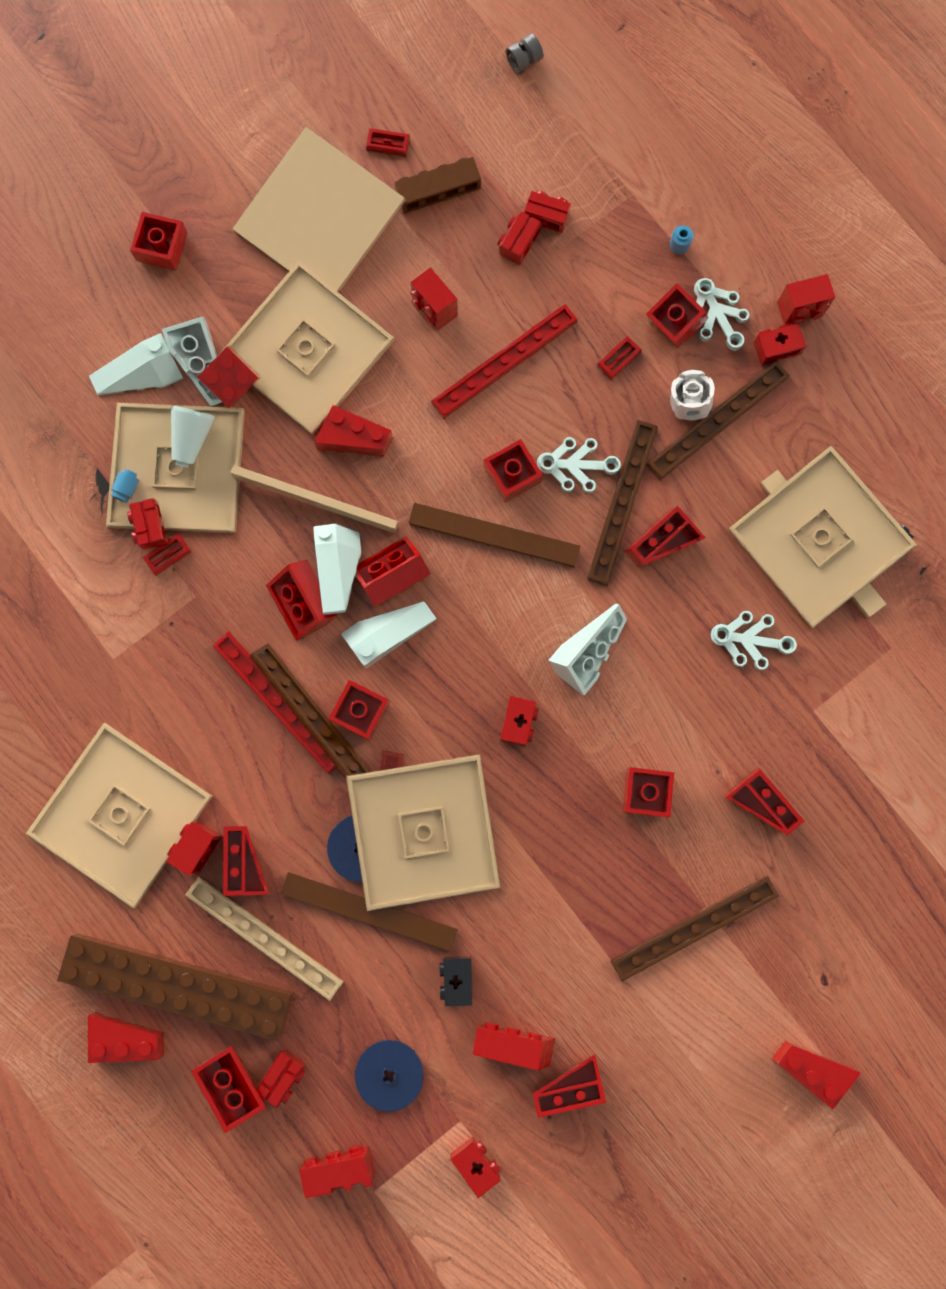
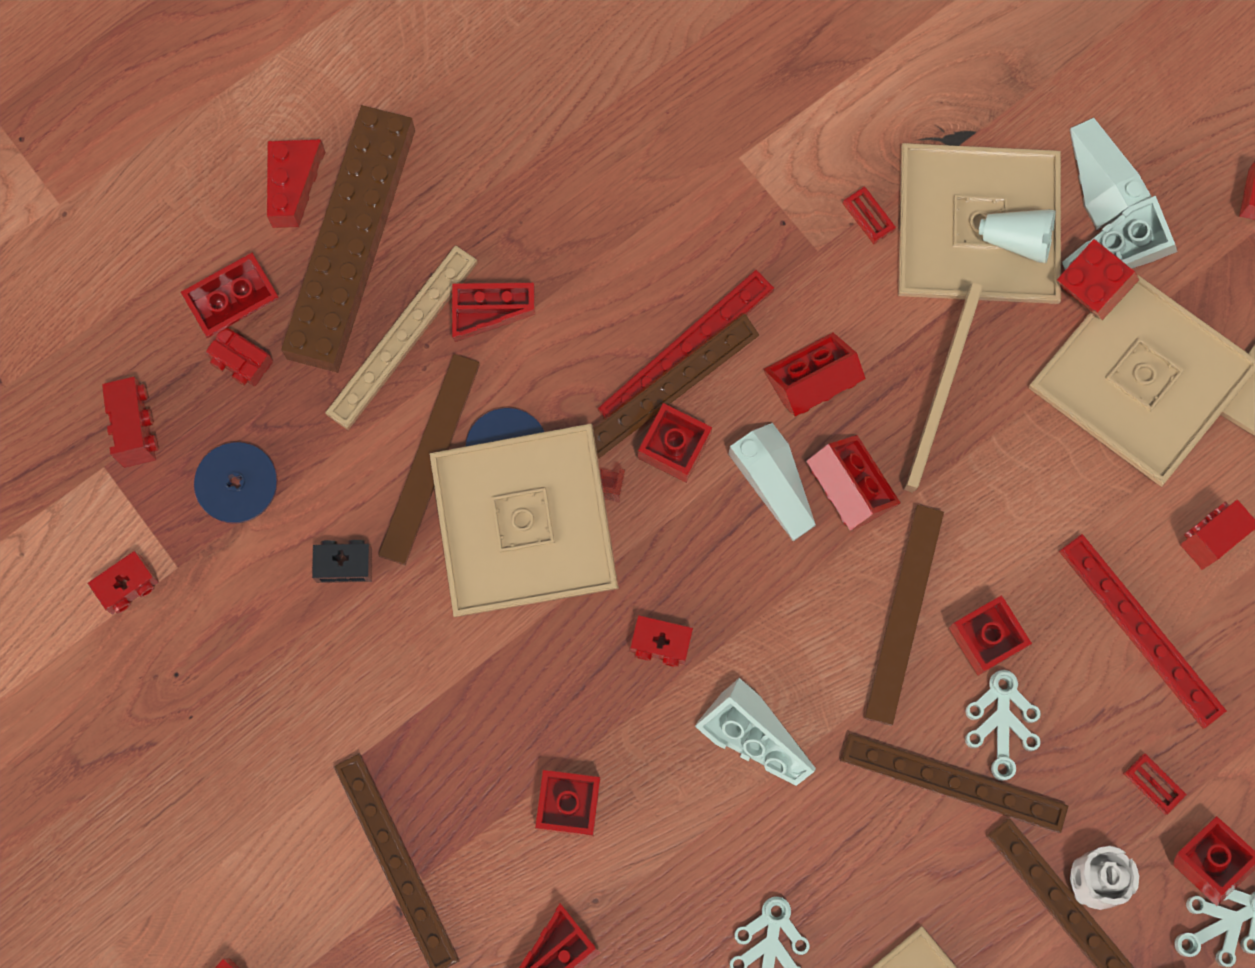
camera: 90 degrees right, 5 degrees down
tan tile [26,723,213,909] -> none
dark azure brick [111,469,139,503] -> none
red brick [127,498,168,550] -> none
red brick [166,822,223,876] -> none
light aqua wedge [313,524,362,615] -> none
red wedge [314,405,393,457] -> none
red wedge [473,1022,555,1071] -> none
red wedge [532,1054,606,1118] -> none
red wedge [625,505,706,567] -> none

